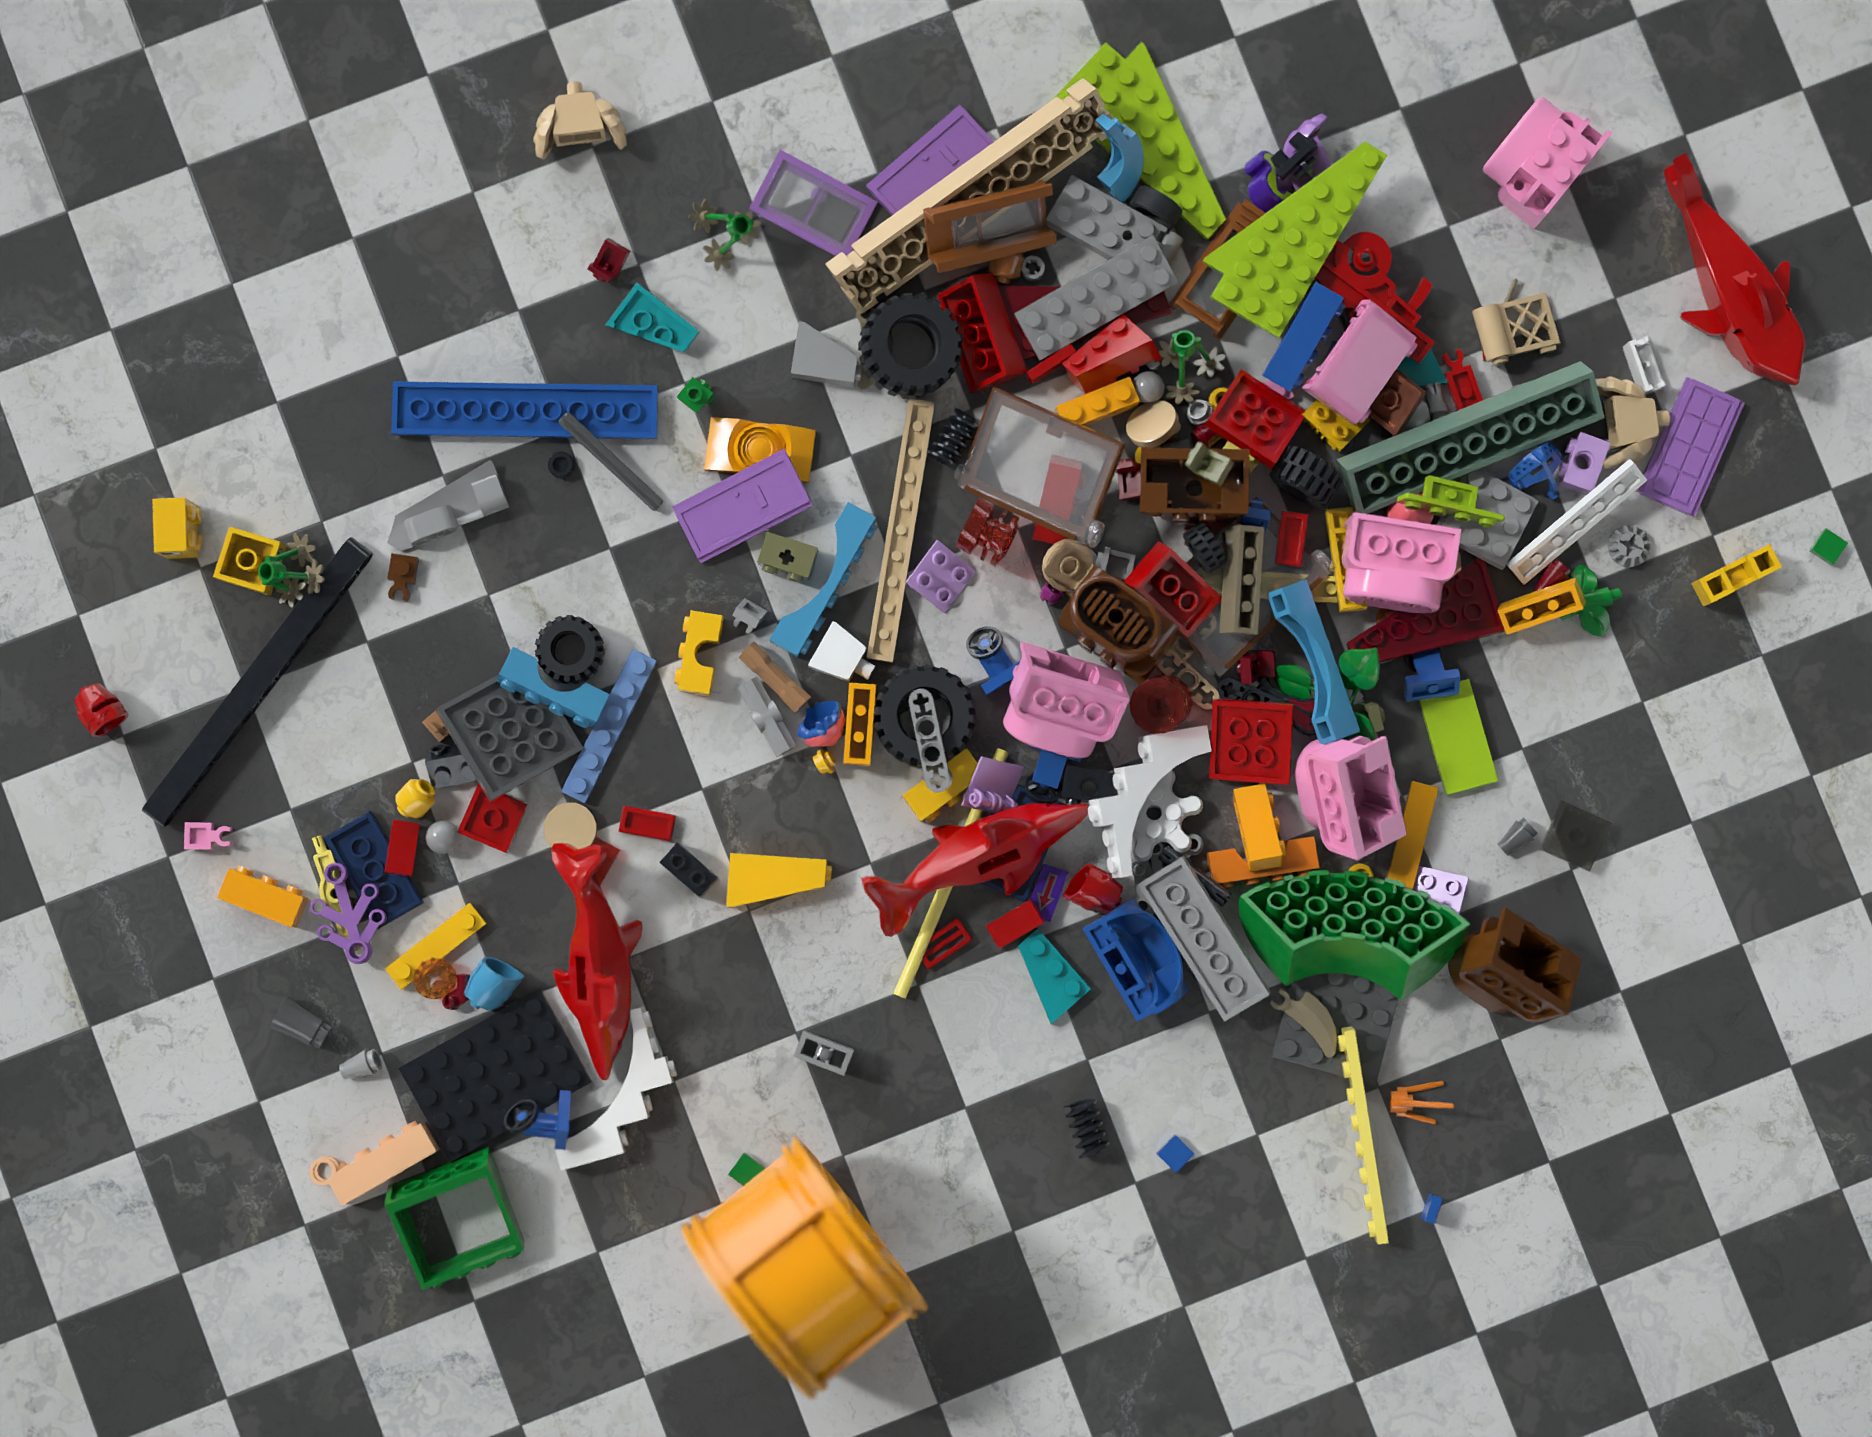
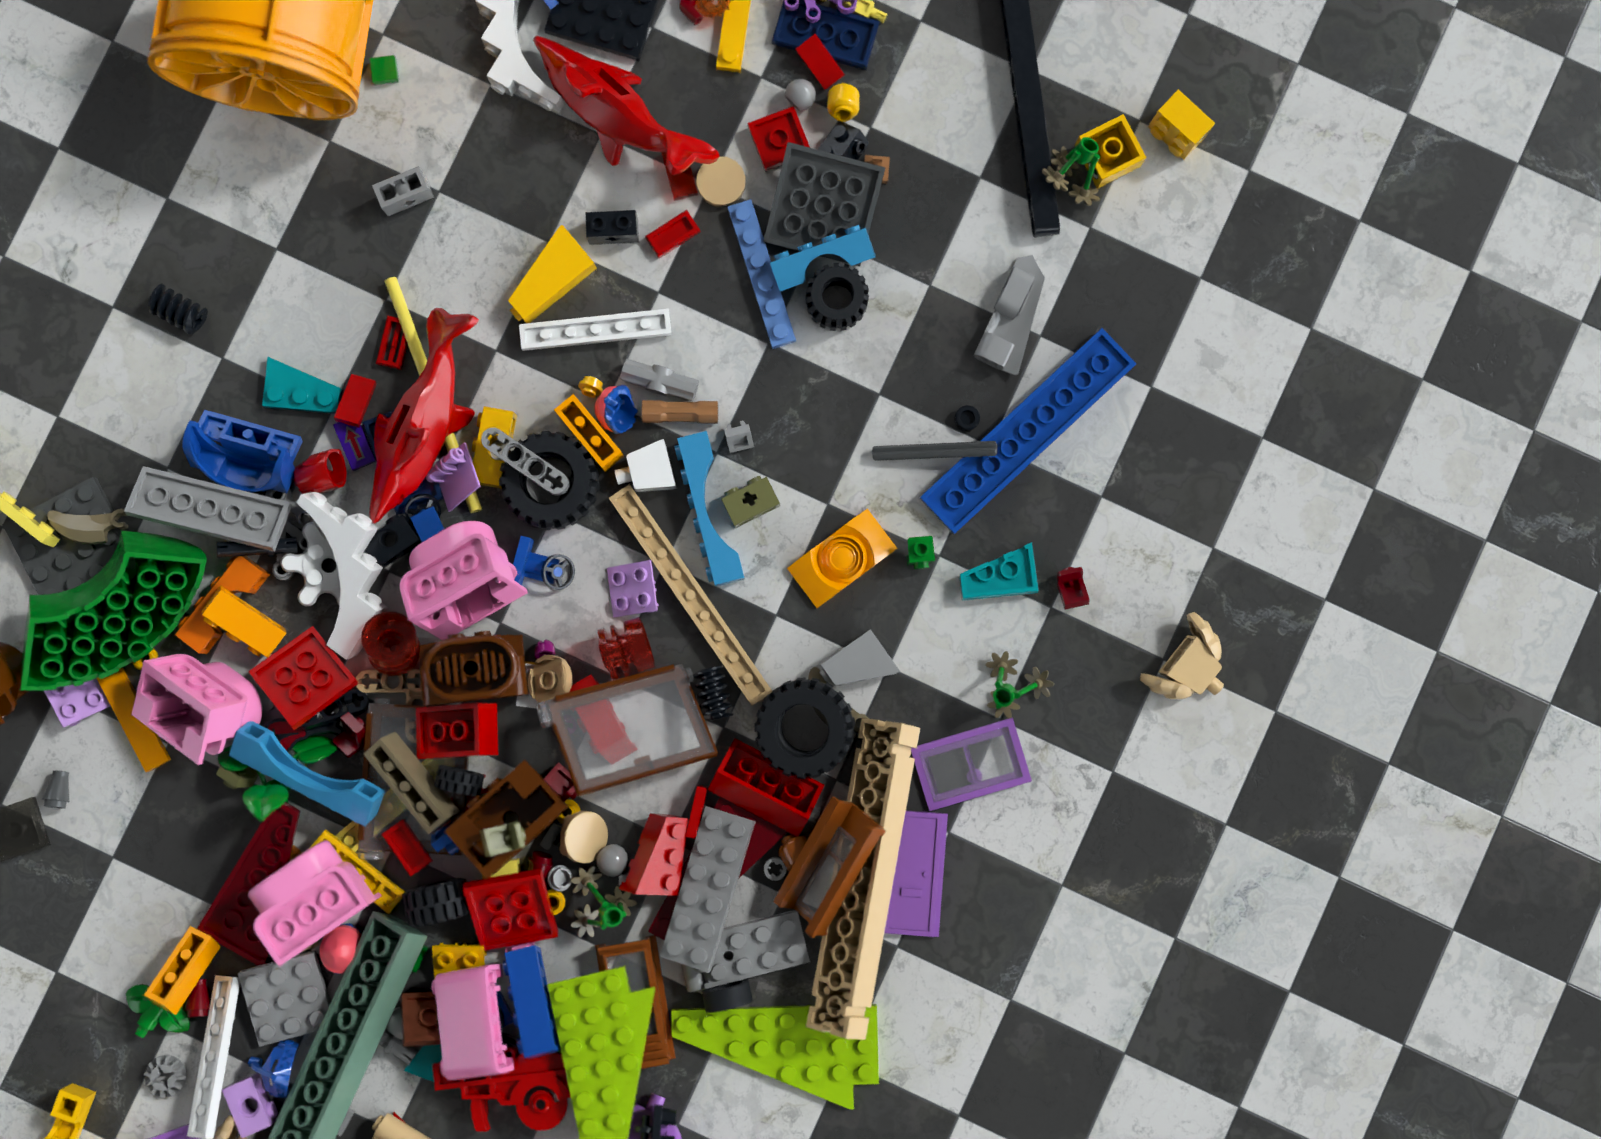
camera: 135 degrees right, 0 degrees up
reddish brown plate [387,553,419,602] -> none
dark azure helmet [464,957,524,1011] -> none
medium lavender piece [672,449,813,563] -> none
yellow arch [674,610,724,696] -> none
light orange brick [1055,377,1140,436] -> none
dark azure arch [1095,114,1144,203] -> none
light grey bracket [1095,547,1136,581] -> none
blue tile [1156,1134,1194,1173] -> none
dark purple animal [1245,151,1292,213] -> none
lime bracket [1397,475,1505,527] -> none
blue piece [1404,648,1460,702] -> none
lime tile [1419,679,1498,795] -> none
red plate [1442,349,1483,411] -> none
none -> white plate [519,309,672,351]

